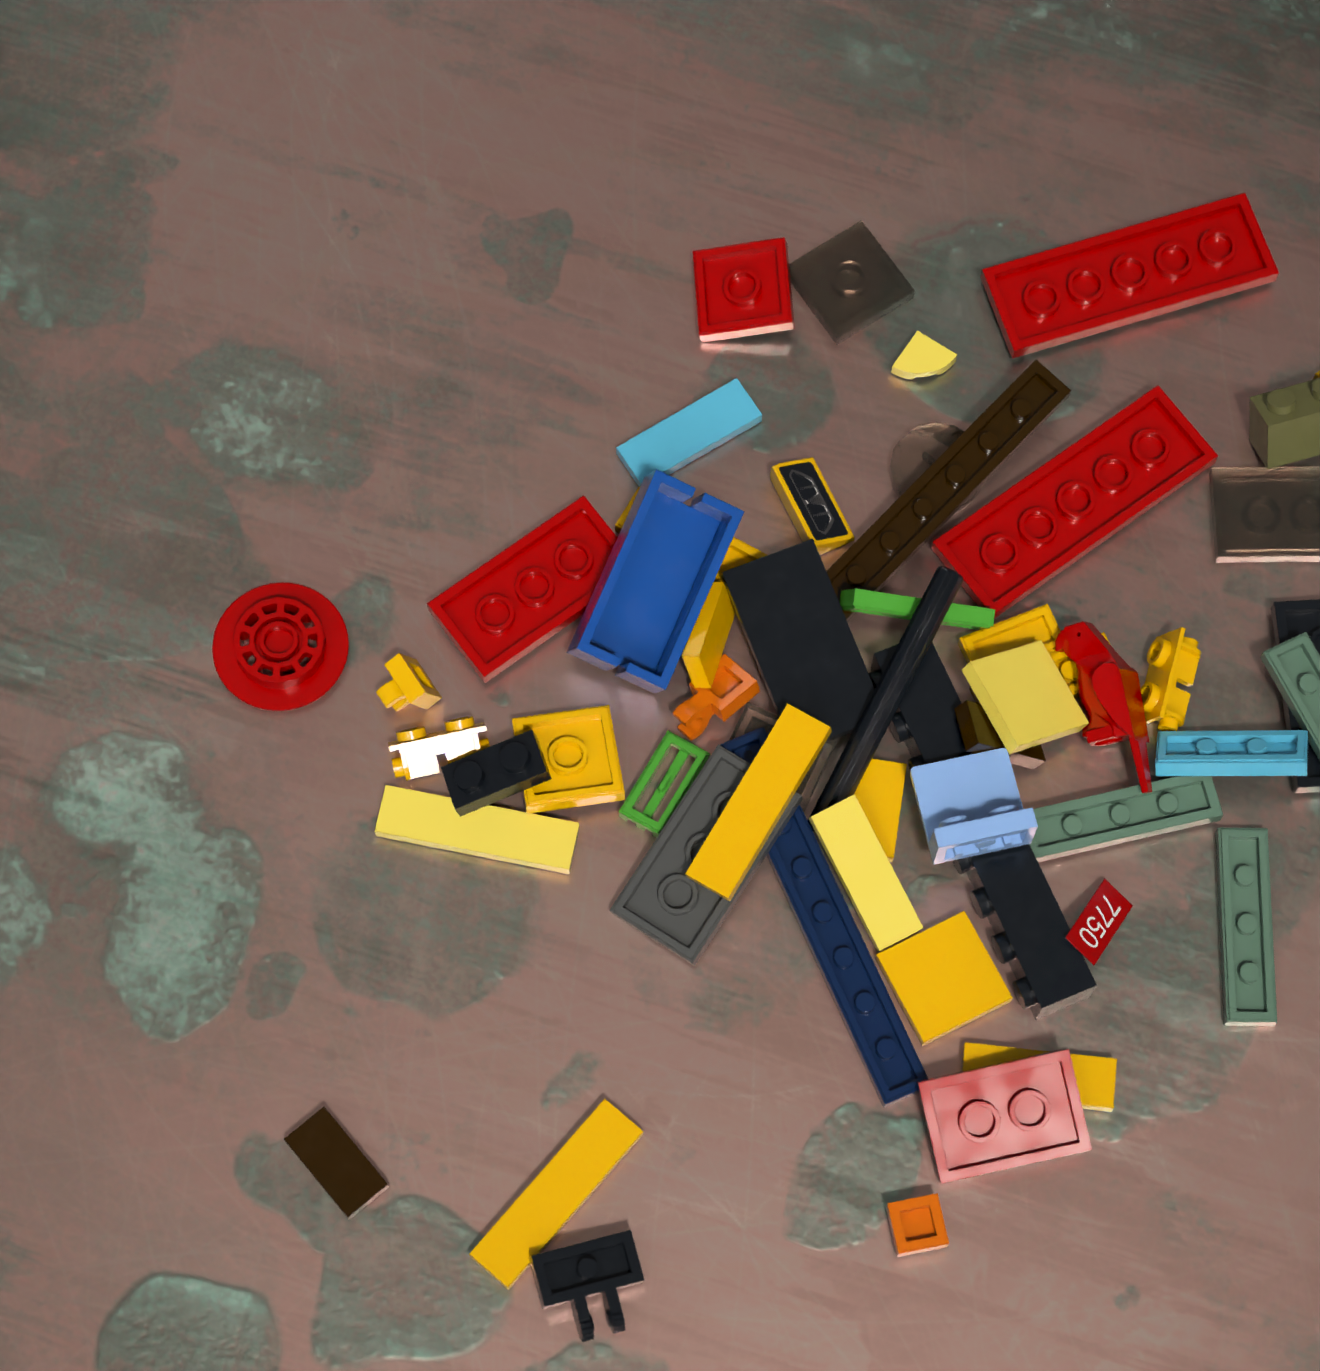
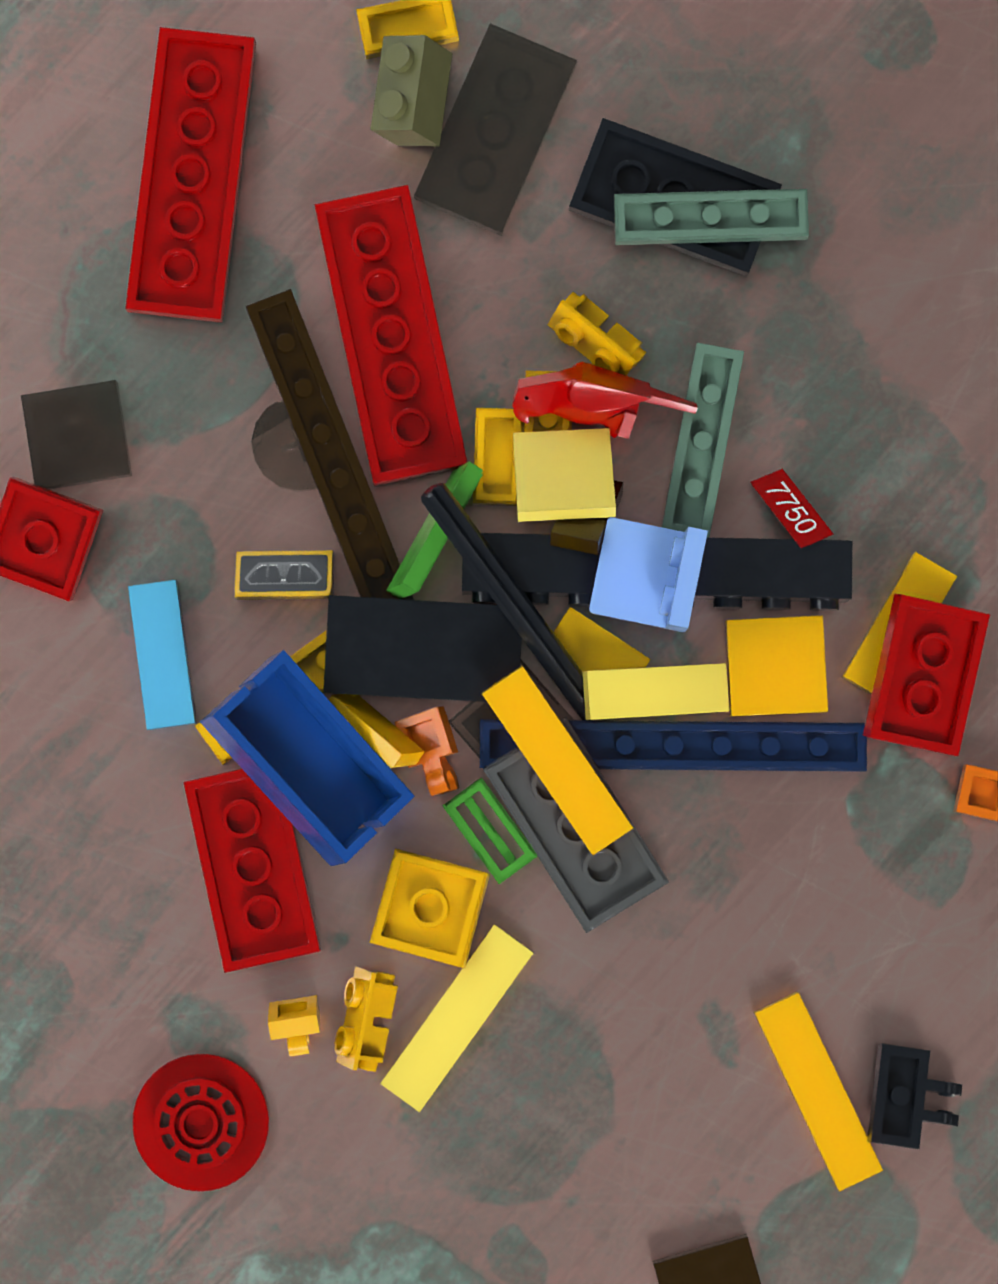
camera: 65 degrees left, 15 degrees up
black plate [441,730,552,817] -> none
light yellow tile [891,330,957,379] -> none
medium azure tile [1155,730,1308,776] -> none
sand green tile [1215,828,1277,1026] -> none

